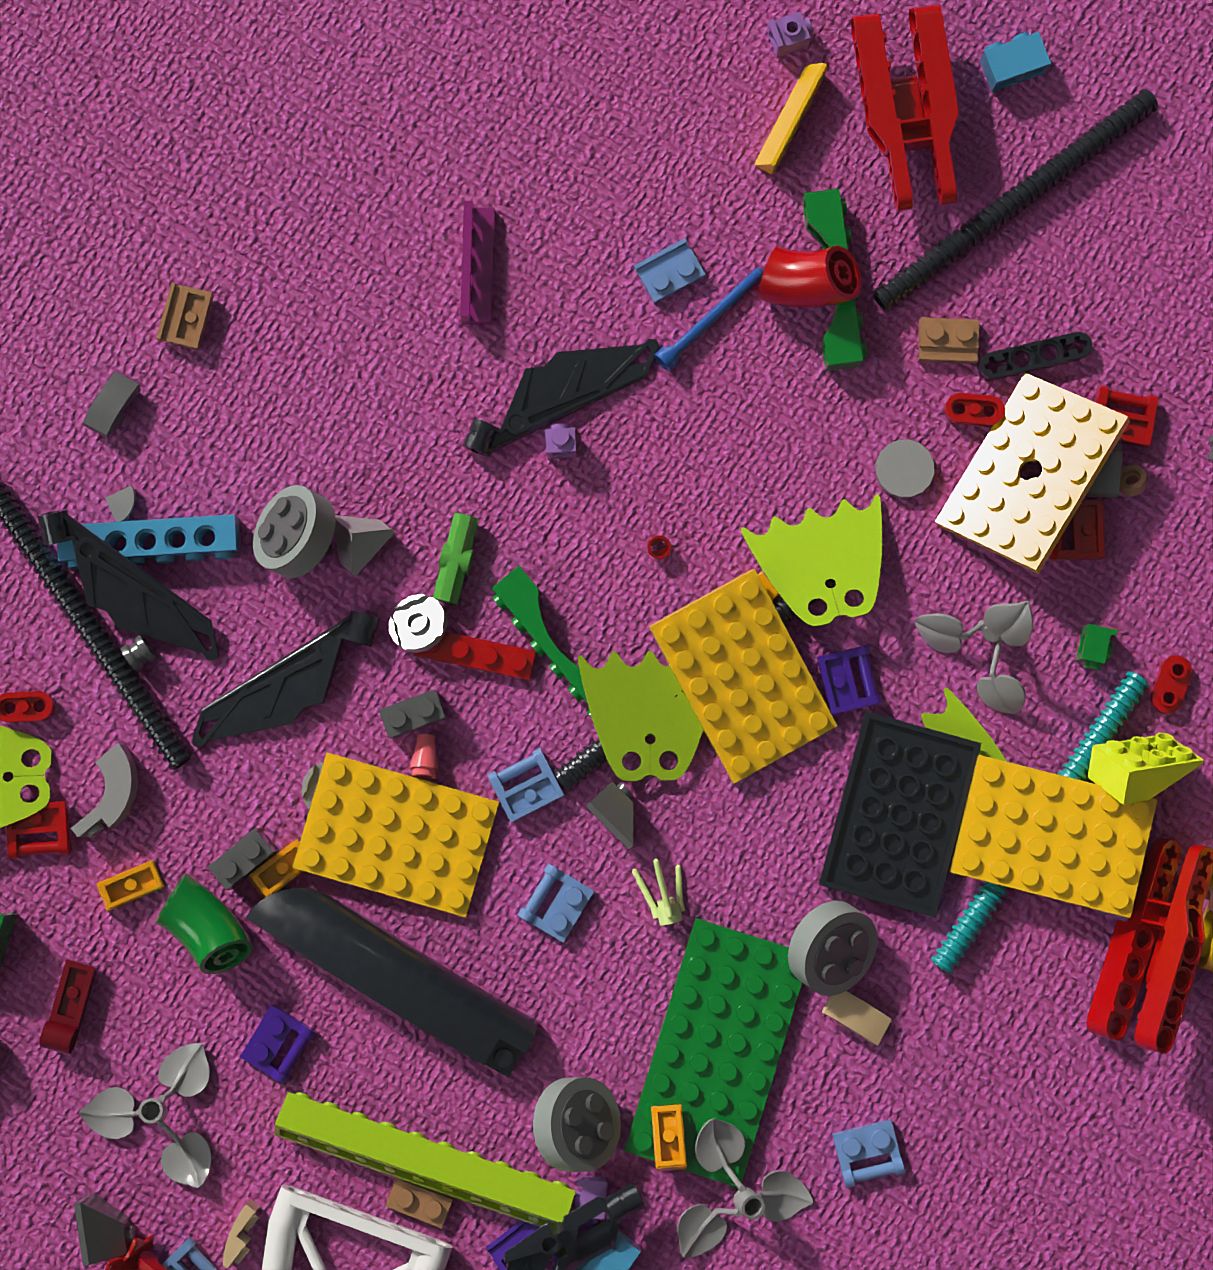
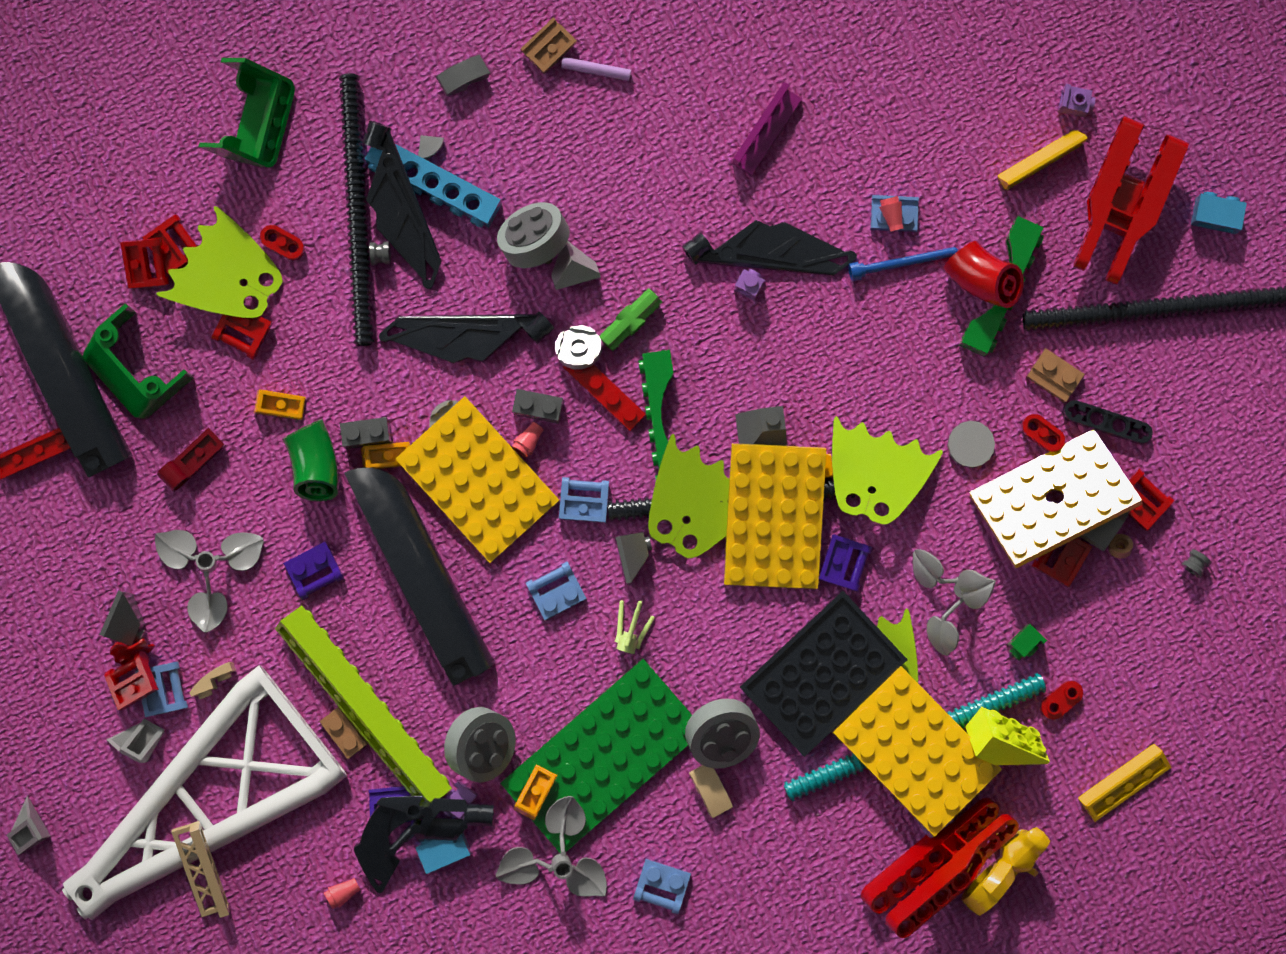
camera: 25 degrees right, 0 degrees up
light grey arch [71,743,138,838] -> none
red hinge [647,535,671,559] -> none
none -> lavender piece [561,57,631,81]
none -> dark grey slope [735,406,787,446]
none -> coral cone [879,196,904,232]

